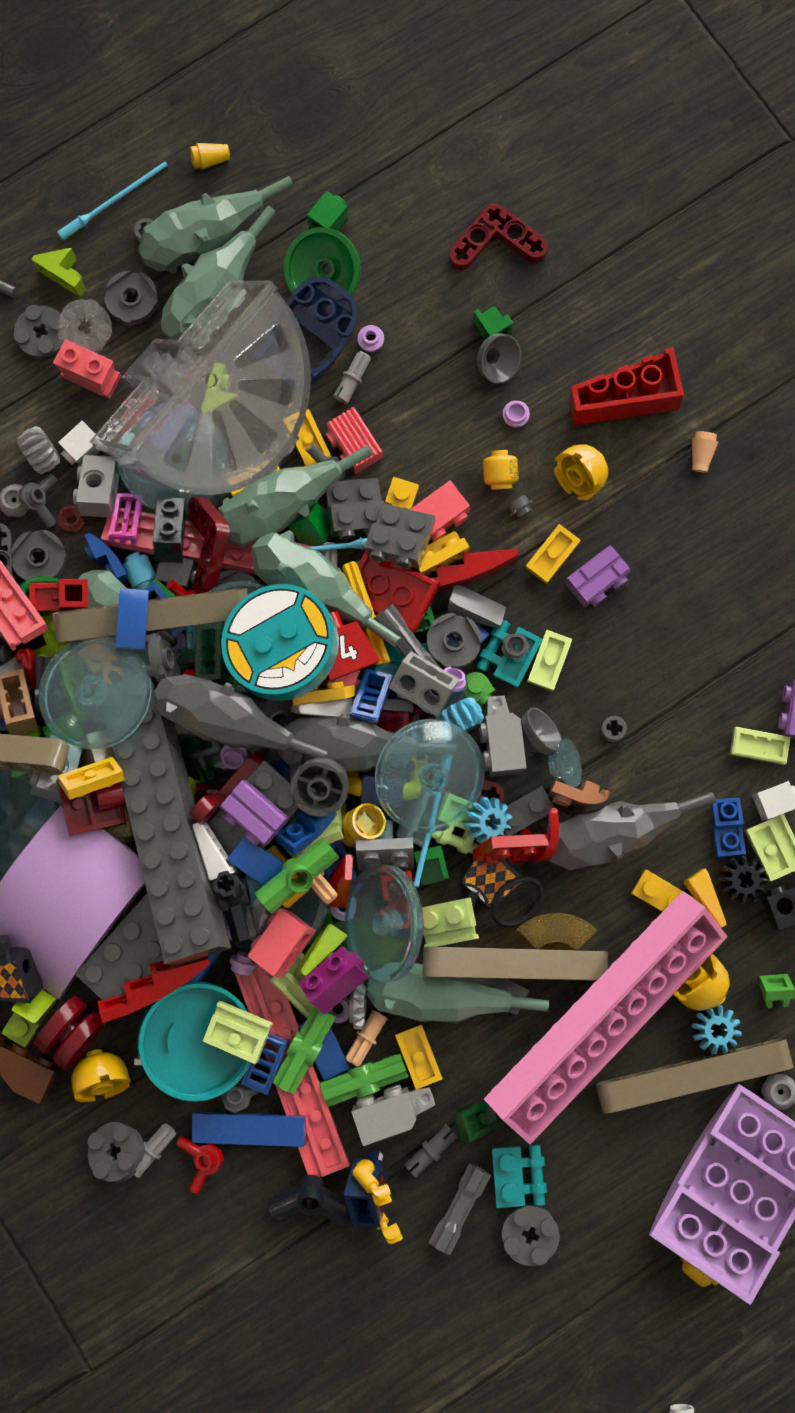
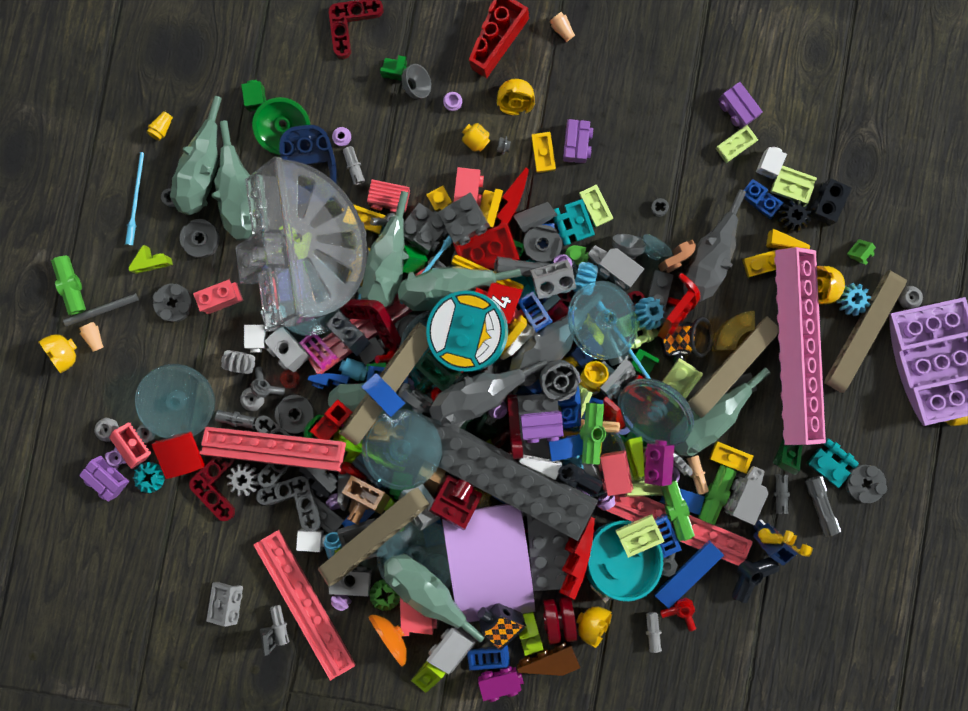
camera: 50 degrees left, 5 degrees up
clear plate [57,299,112,353] -> none
yellow plate [58,757,124,800] -> none
dark grey plate [88,1122,144,1182] -> none
dark grey plate [502,633,529,660] -> none

